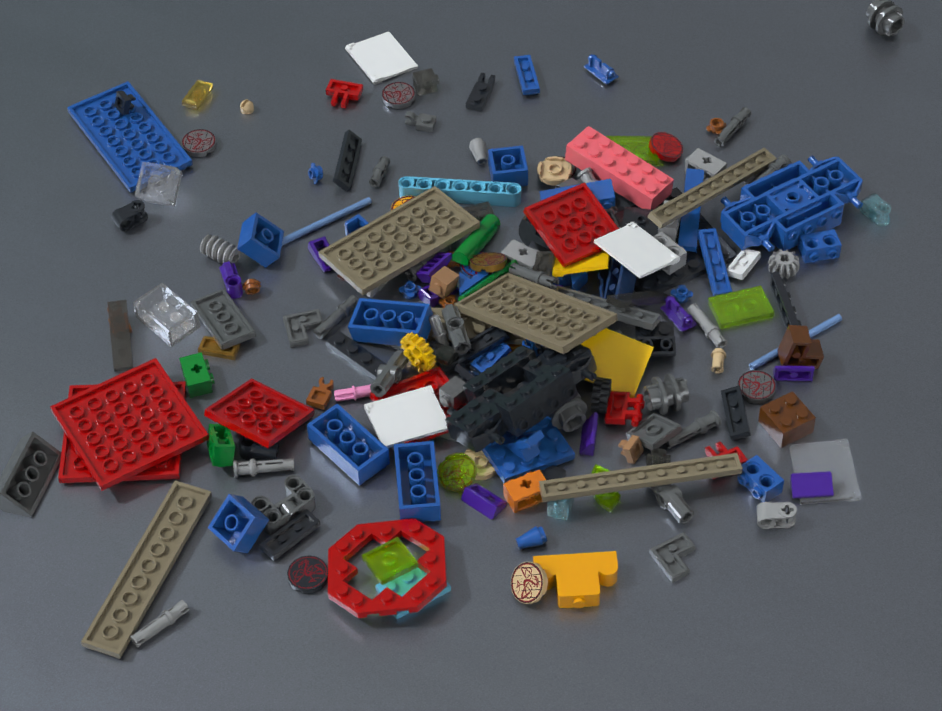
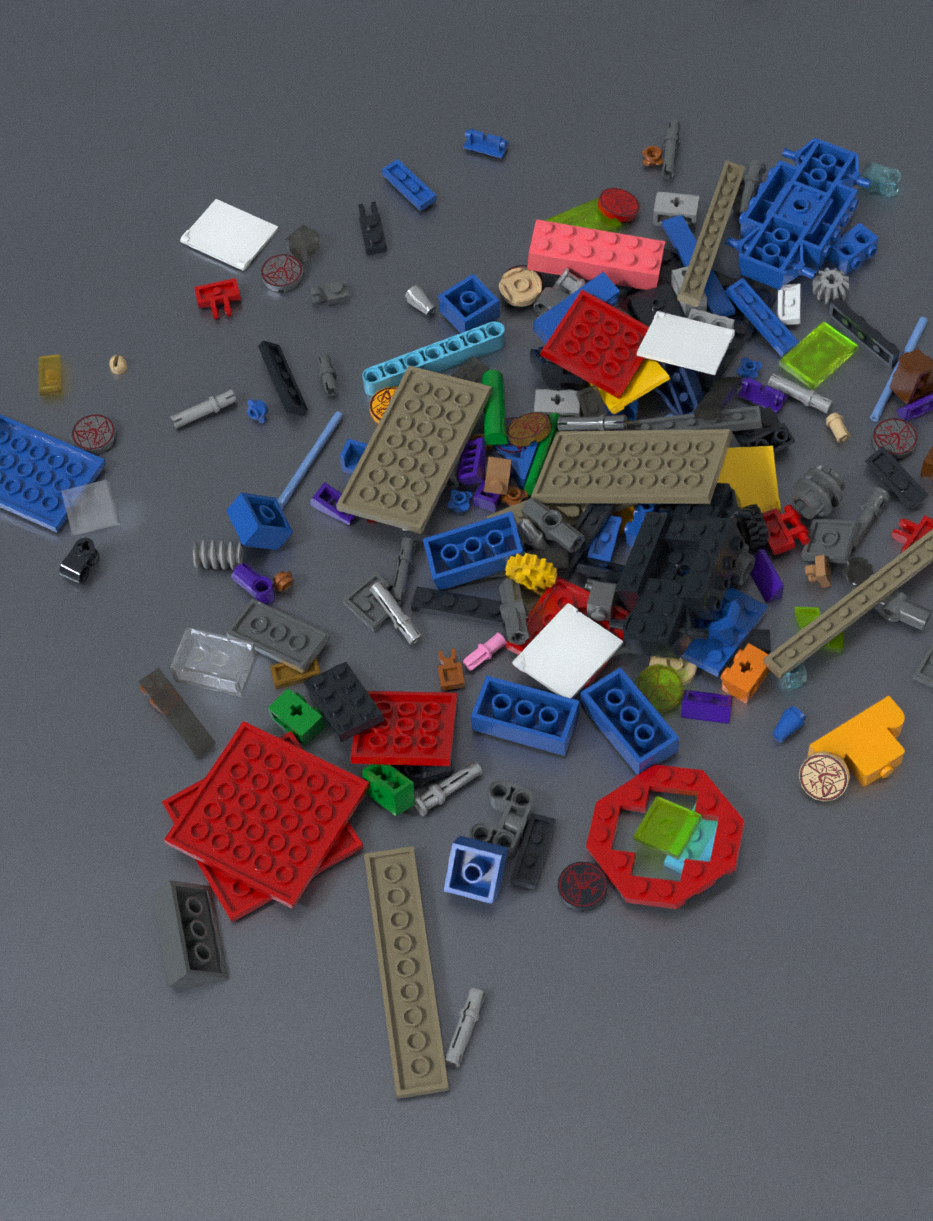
camera: 25 degrees left, 10 degrees up
none -> light grey pin [170,389,237,429]
none -> black plate [303,662,385,742]
none -> light grey pin [370,581,423,645]

